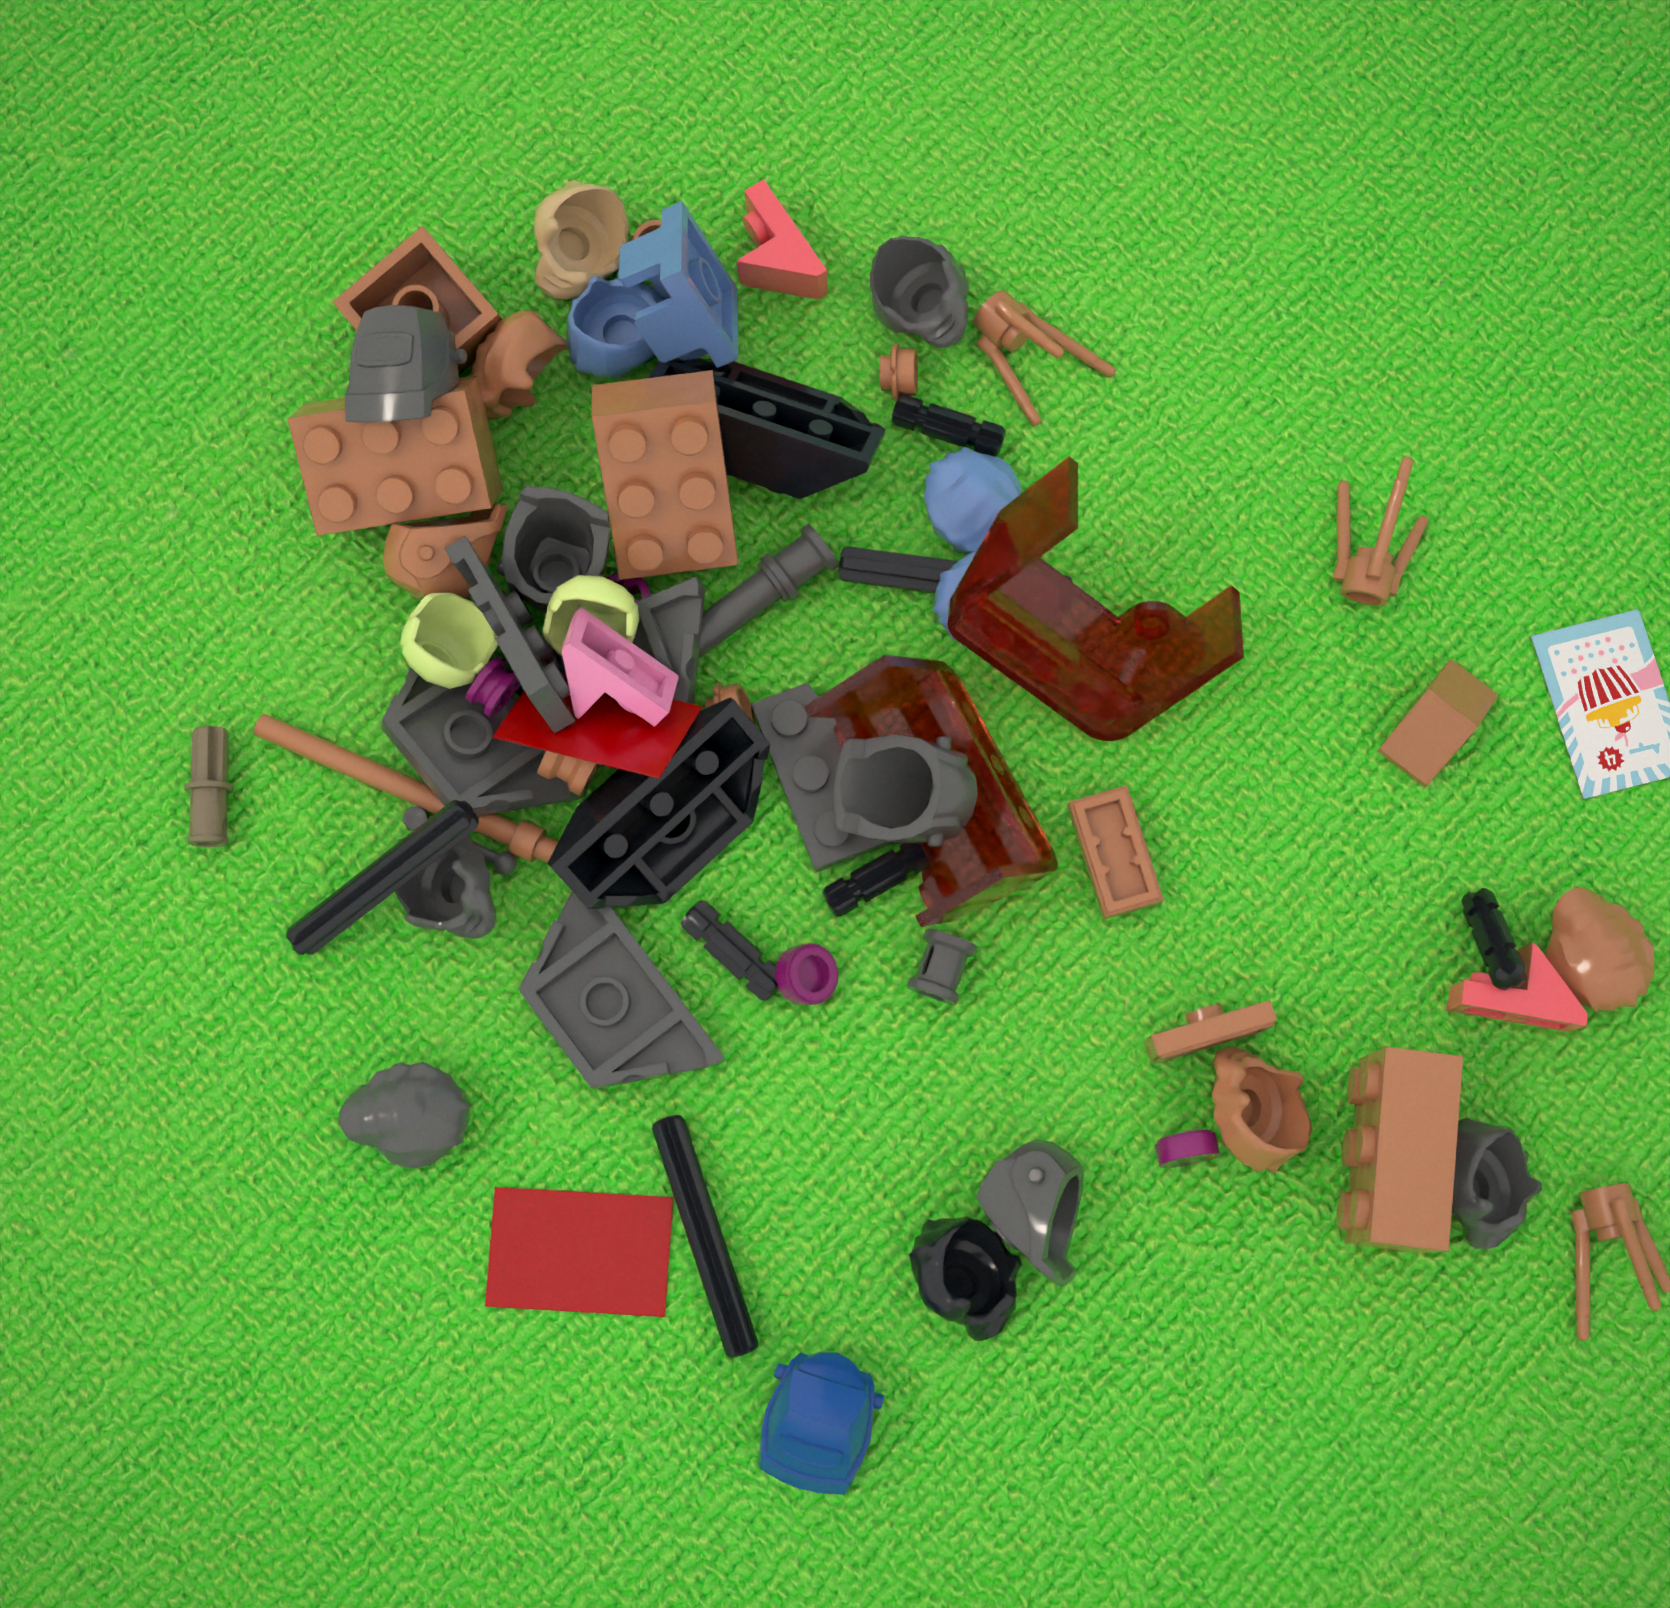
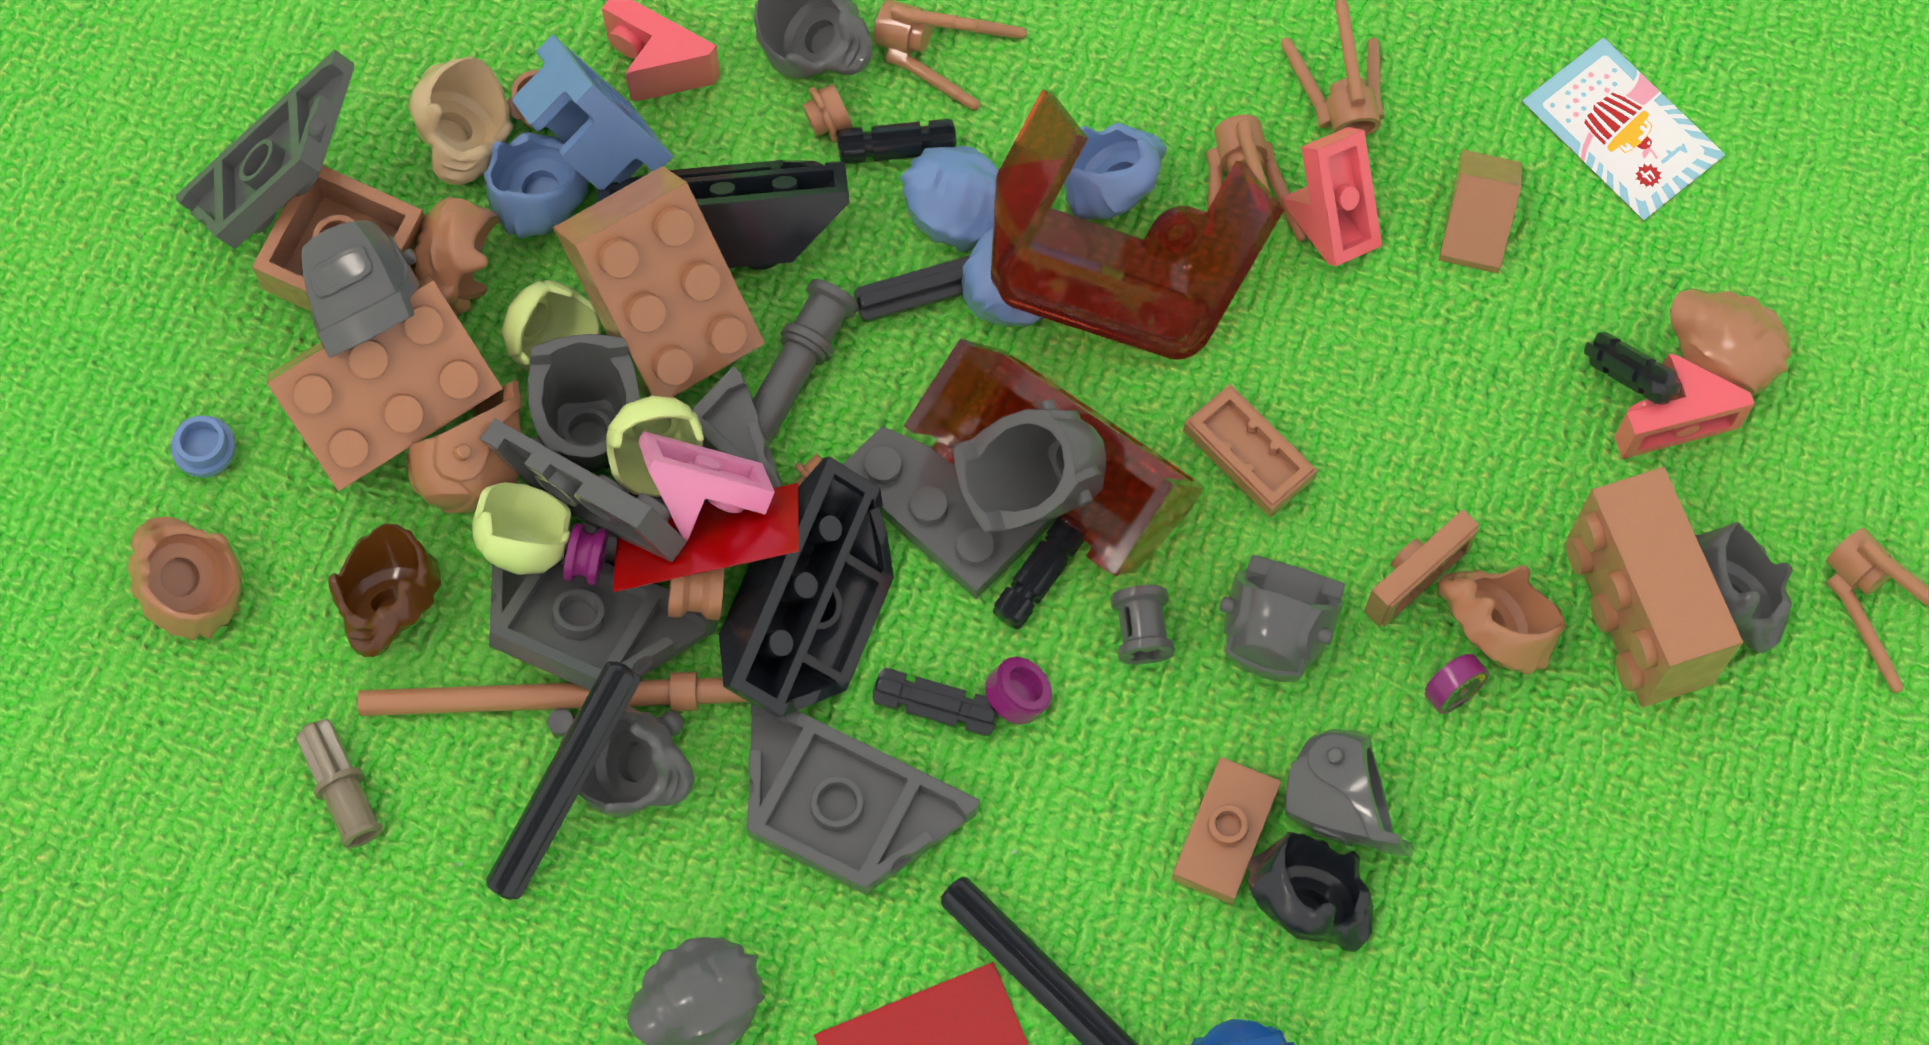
camera: 30 degrees left, 10 degrees down
none -> nougat hair [128,517,243,641]
none -> medium blue plate [171,416,236,478]
none -> dark grey wing [176,49,354,249]
none -> reddish brown hair [328,523,441,657]
none -> yellowish green hair [501,280,601,371]
none -> medium blue hair [1059,123,1167,220]
none -> nougat plate [1171,757,1281,905]
none -> nougat plant [1206,115,1307,241]
none -> dark grey helmet [1220,555,1345,682]
none -> coral slope [1282,127,1382,266]

